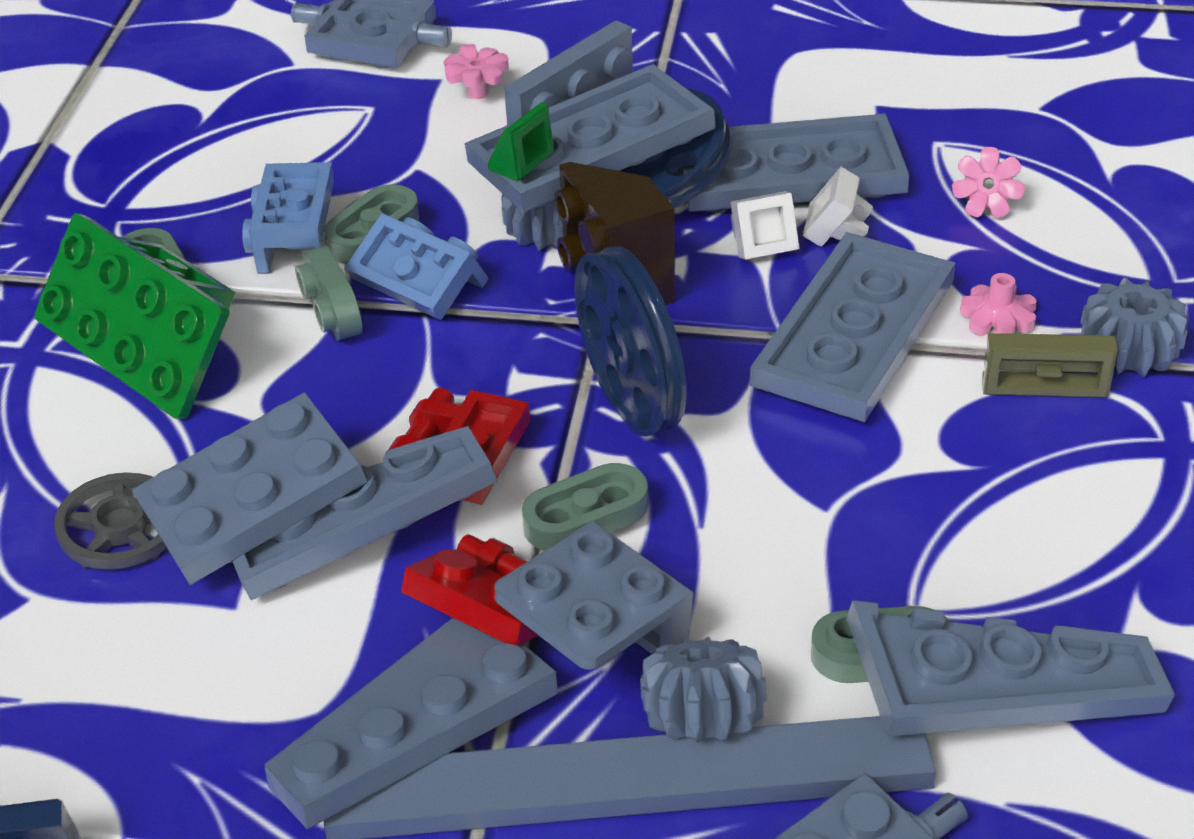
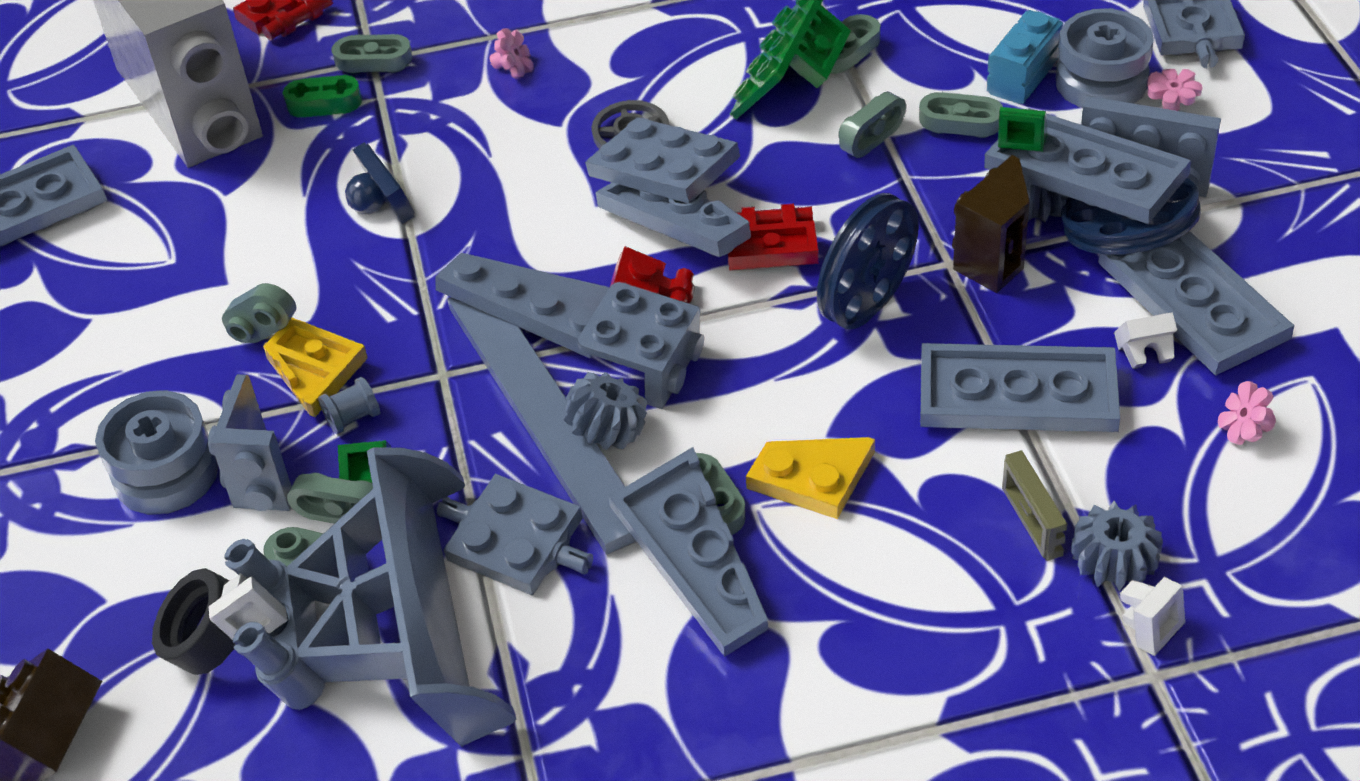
camera: 70 degrees right, 5 degrees up
medium blue bracket [242,162,334,273] -> none
medium blue bracket [344,213,489,320] -> none
sand green plate [522,463,648,550] -> none
white tile [730,191,799,259] -> none
bright pink plant [960,273,1037,335] -> none
none -> yellow wing [746,437,875,519]
none -> dark azure brick [986,10,1063,104]
none -> sand blue wheel [1056,8,1154,108]

